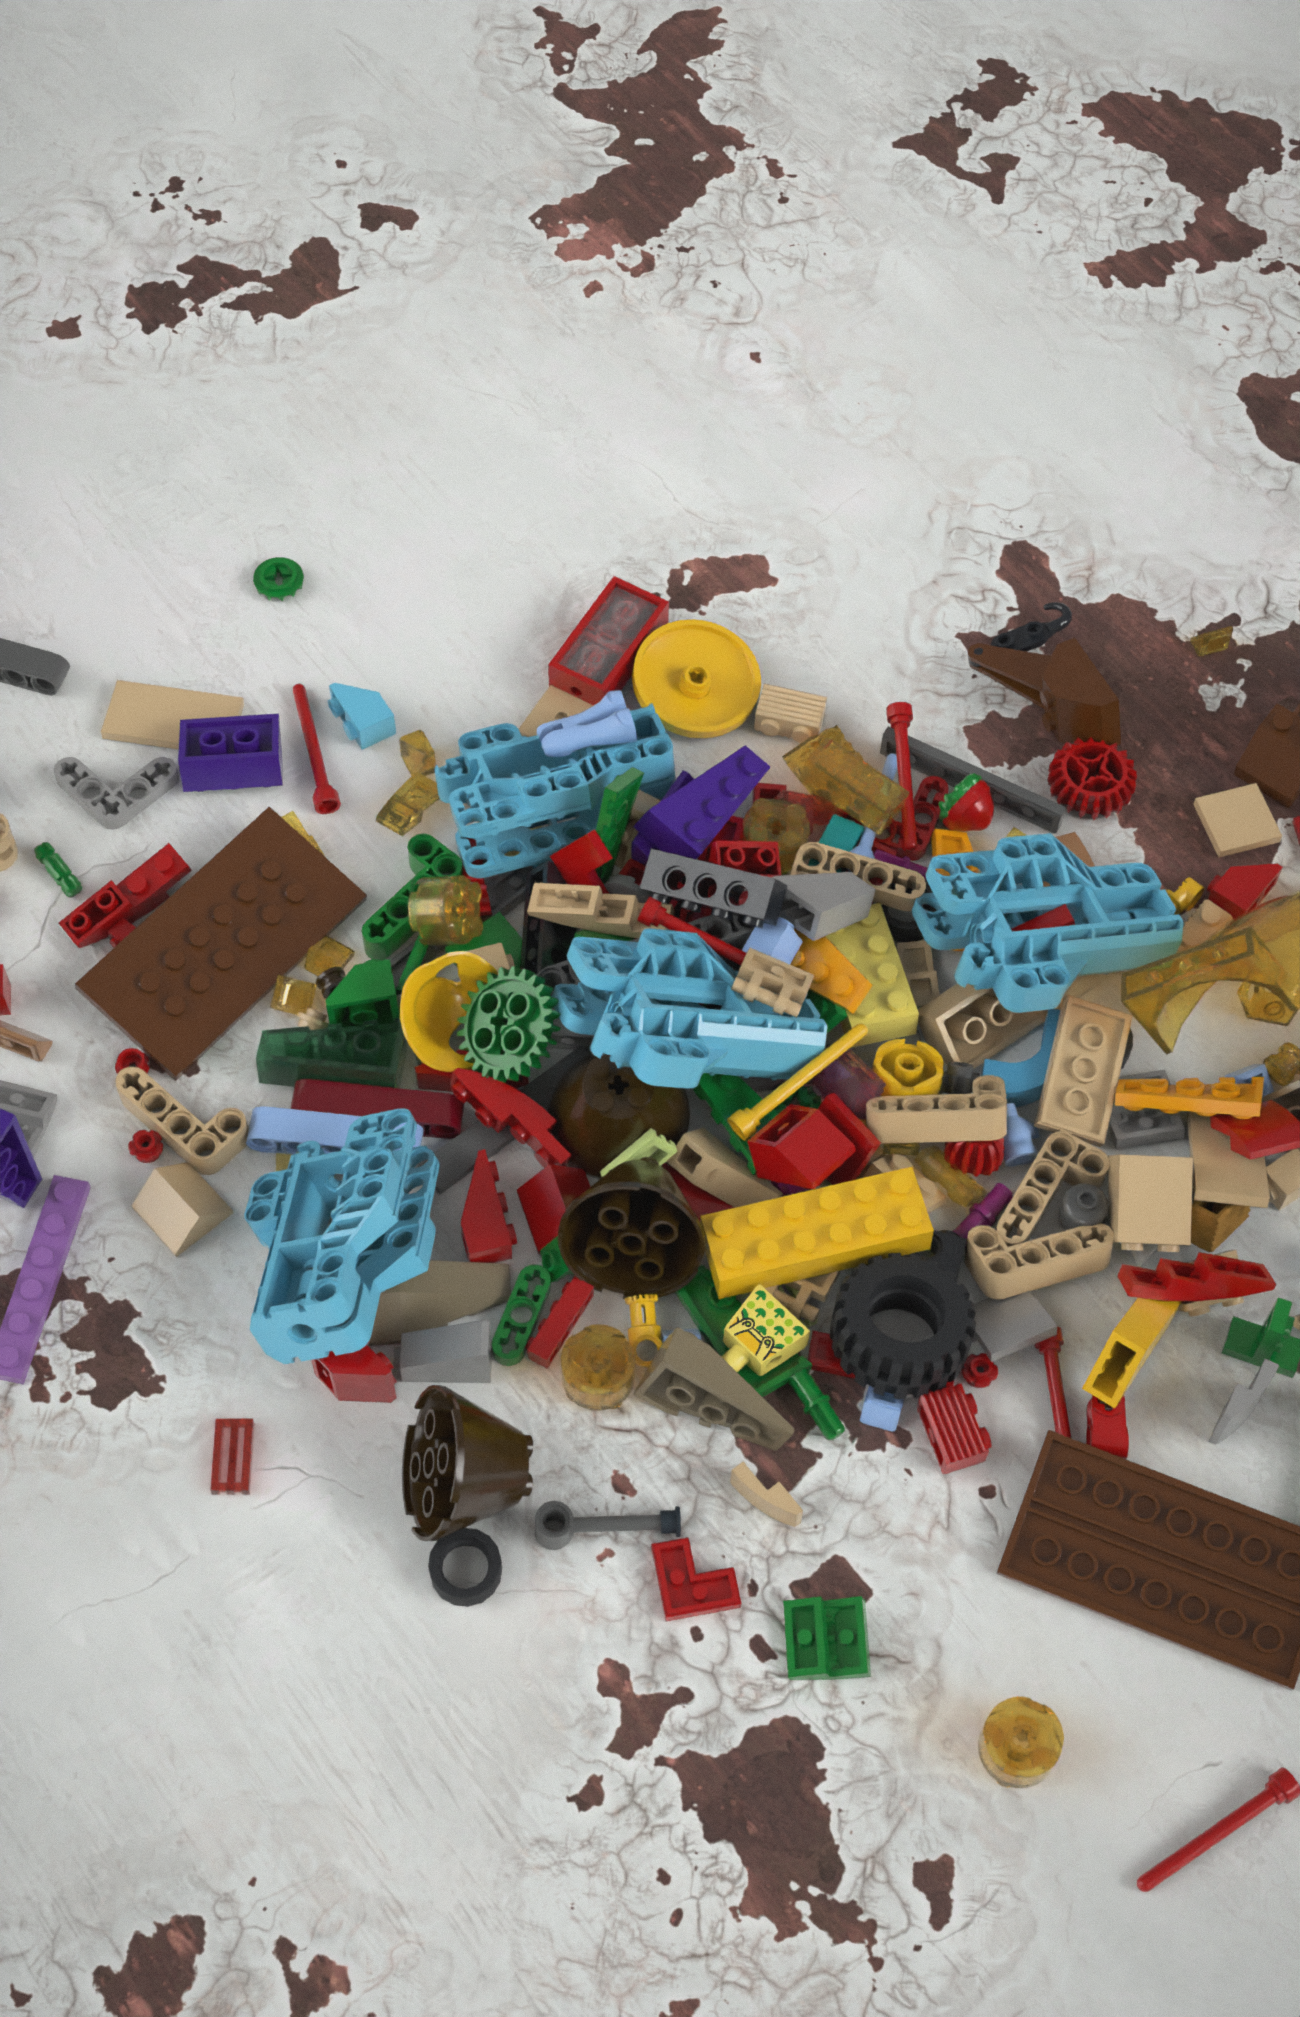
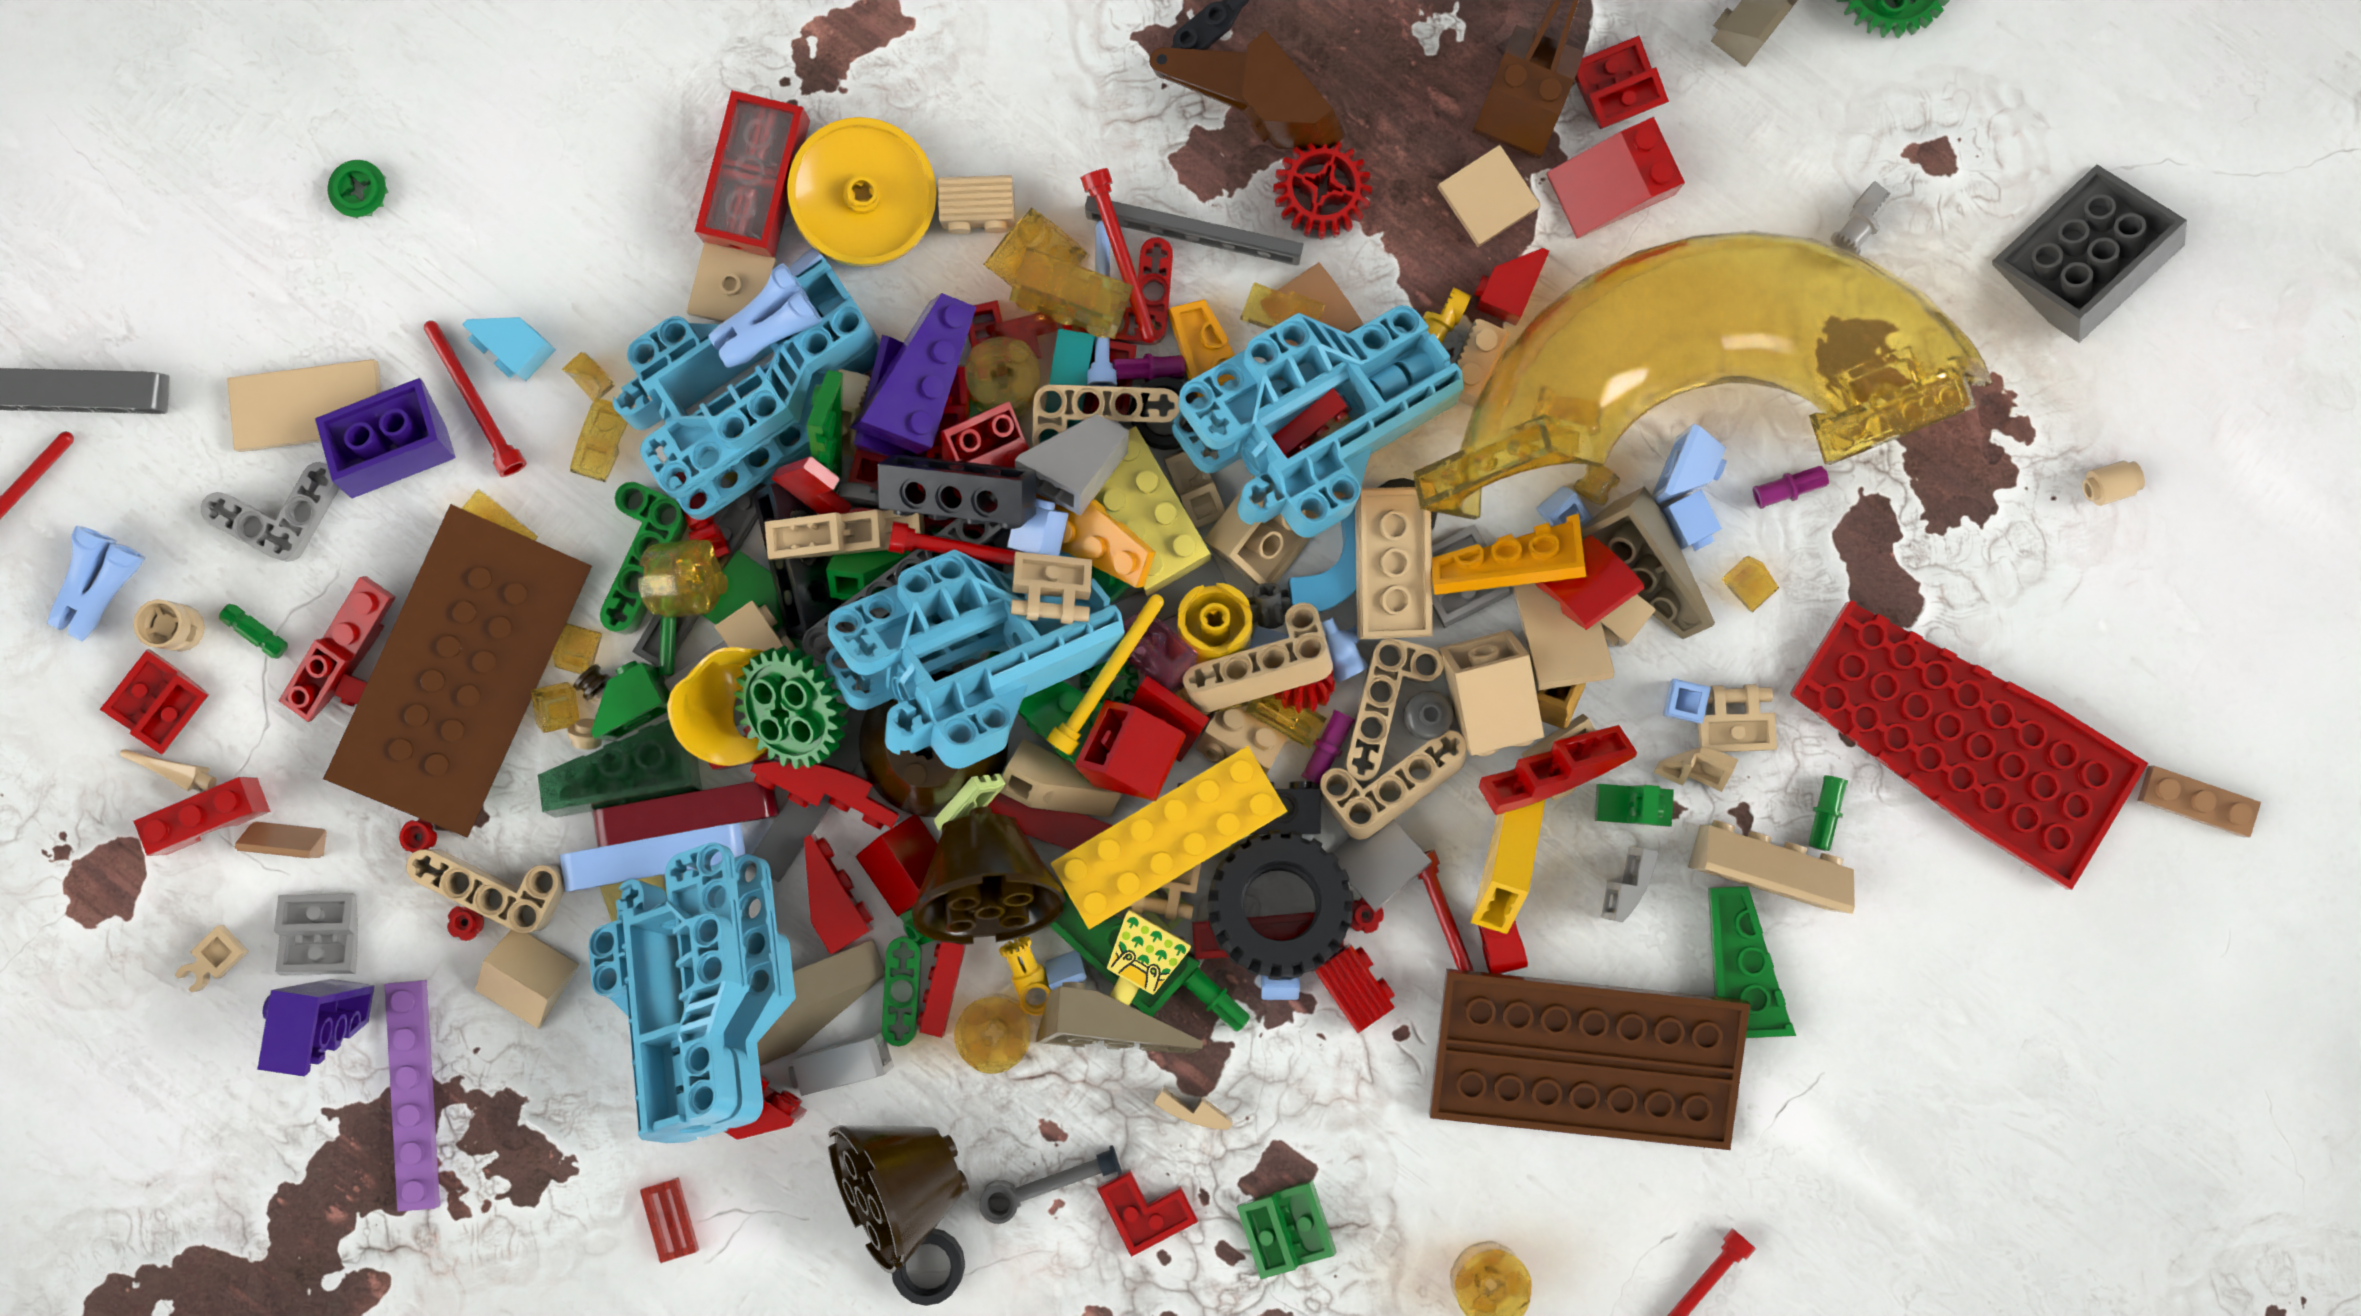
camera: 15 degrees left, 25 degrees up
red hair [938,773,994,832] -> none

